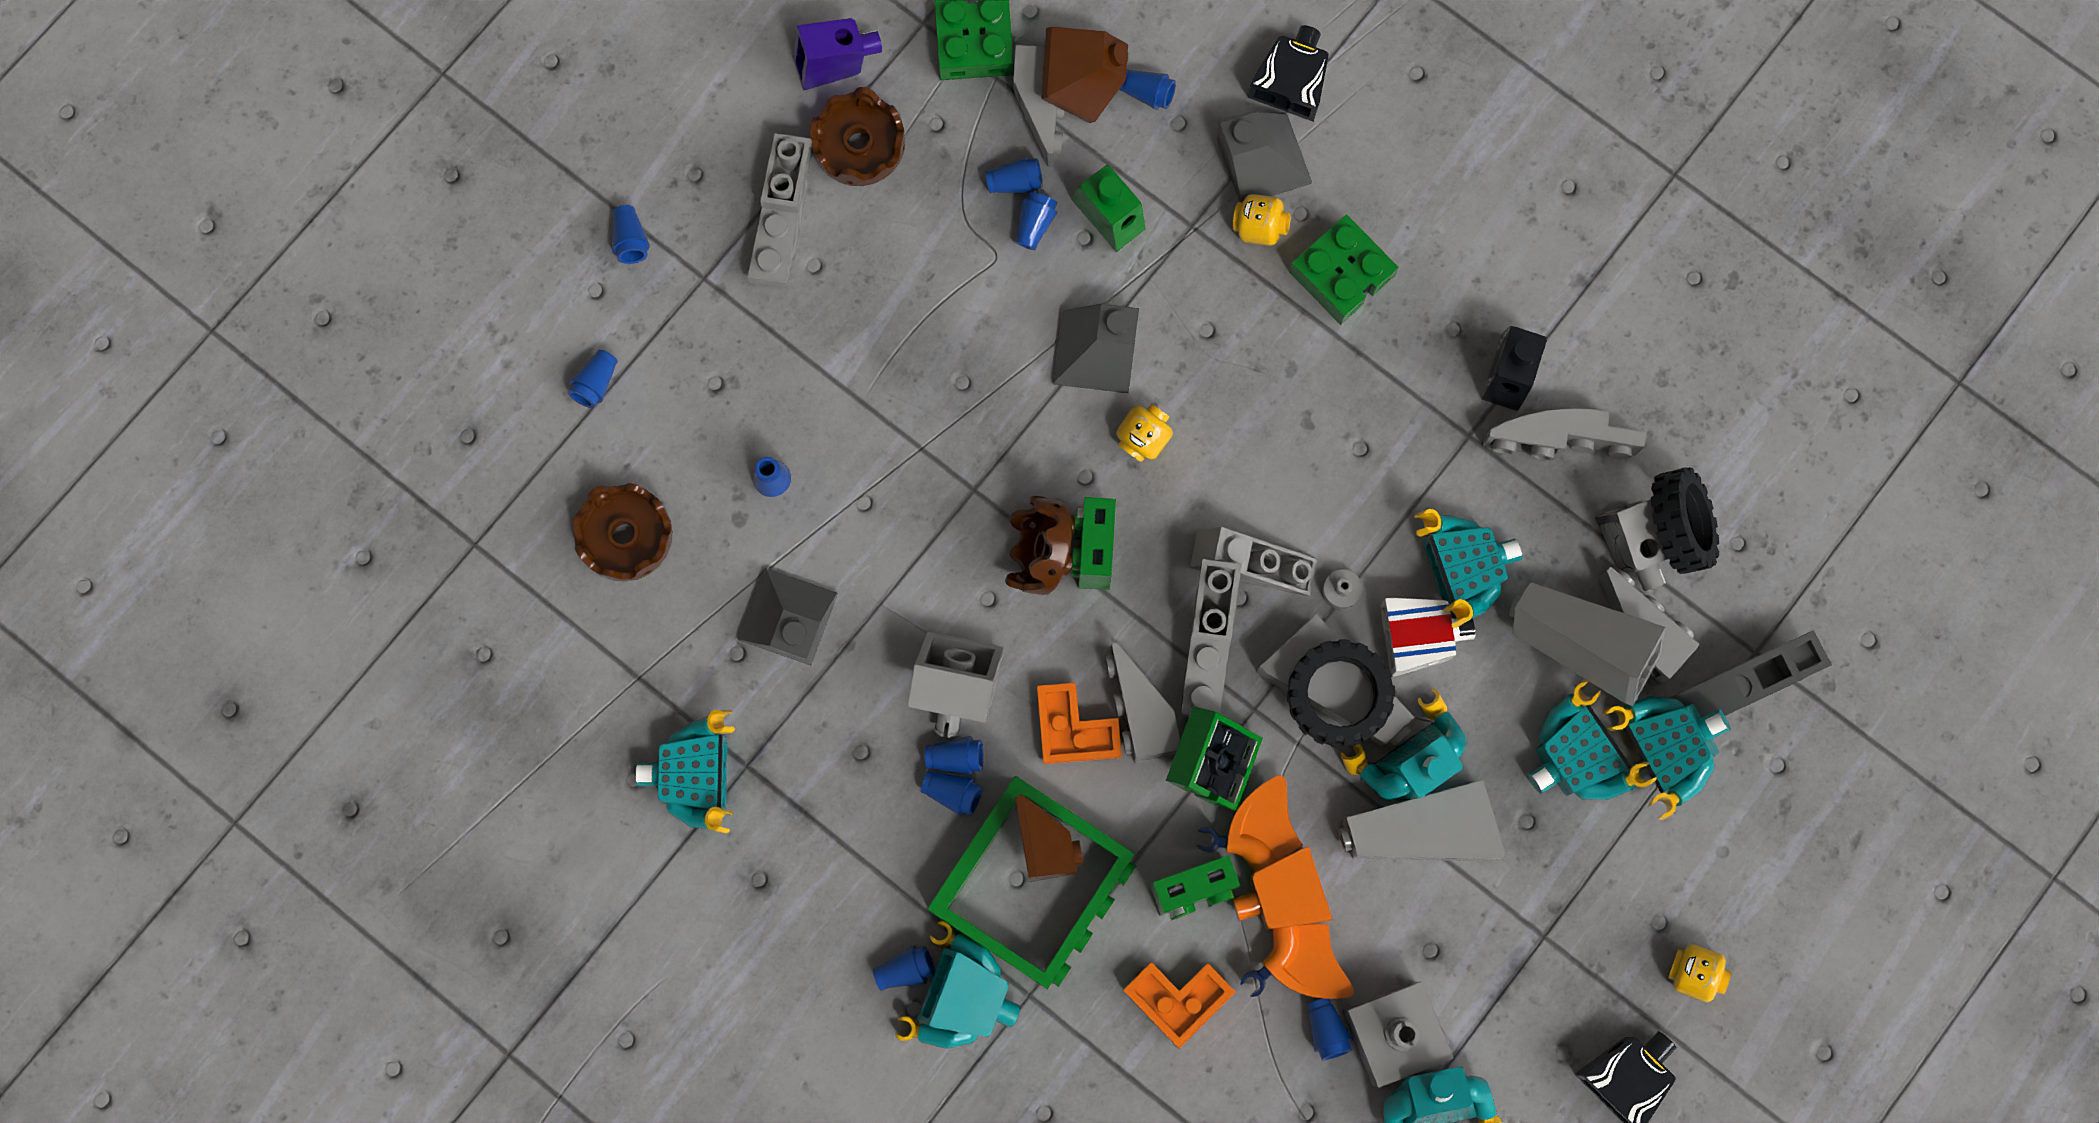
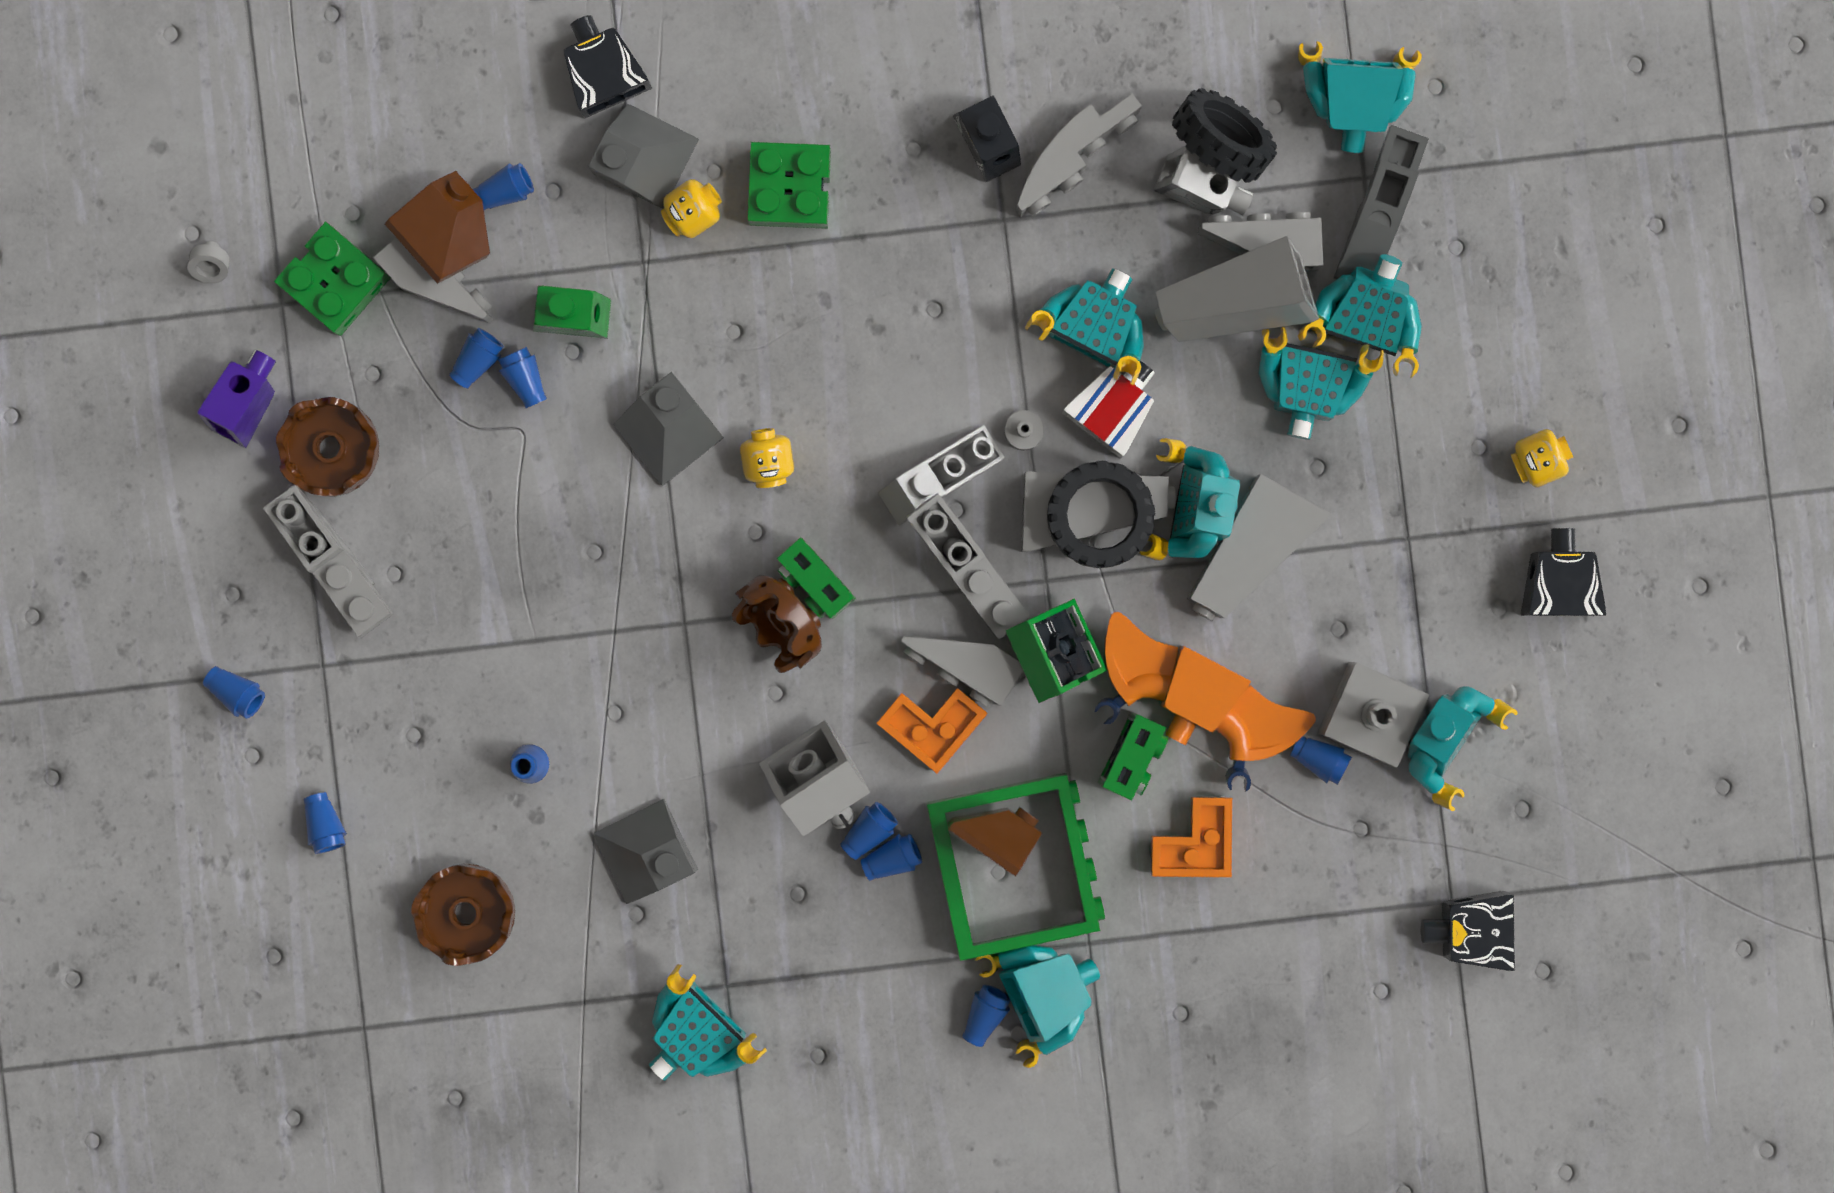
camera: 40 degrees left, 10 degrees up
none -> teal torso [1298,41,1422,153]

